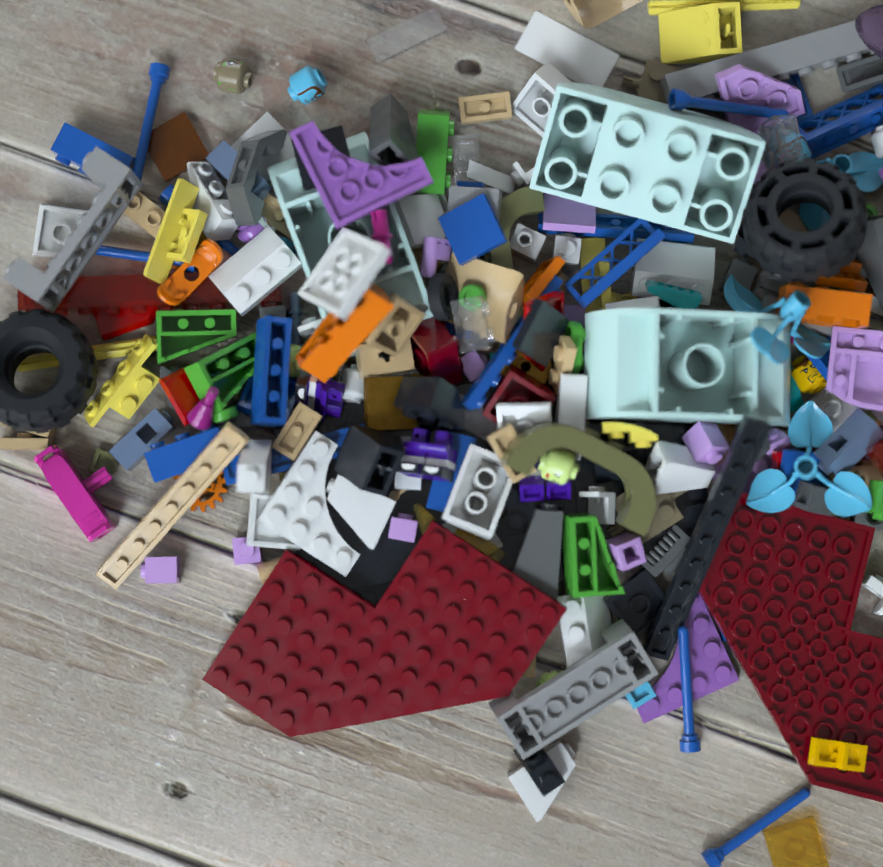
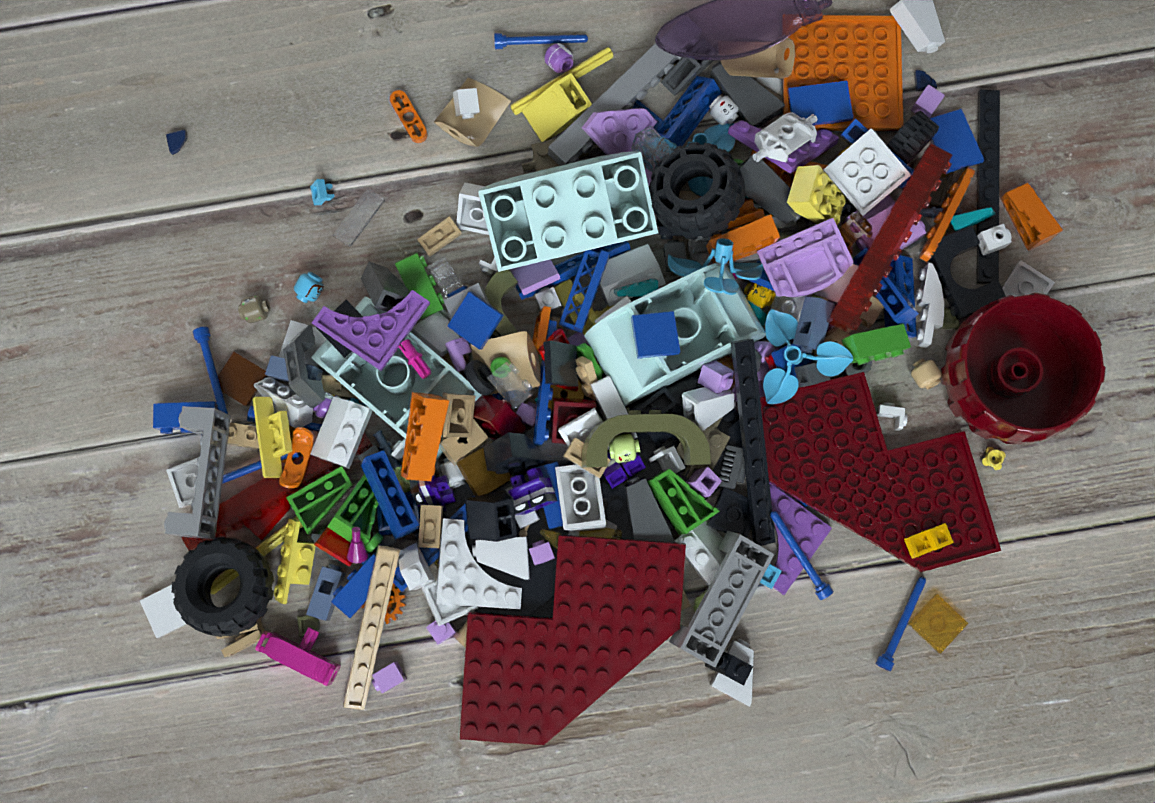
camera: 20 degrees left, 5 degrees down
white plate [298,227,392,320] -> none
white sticker [467,160,515,194] -> none
white brick [509,223,546,263] -> none
white sticker [515,11,619,87] -> none
light yellow slope [600,422,658,448] -> none
blue piece [668,88,789,120] -> none
none -> blue tile [631,311,681,359]

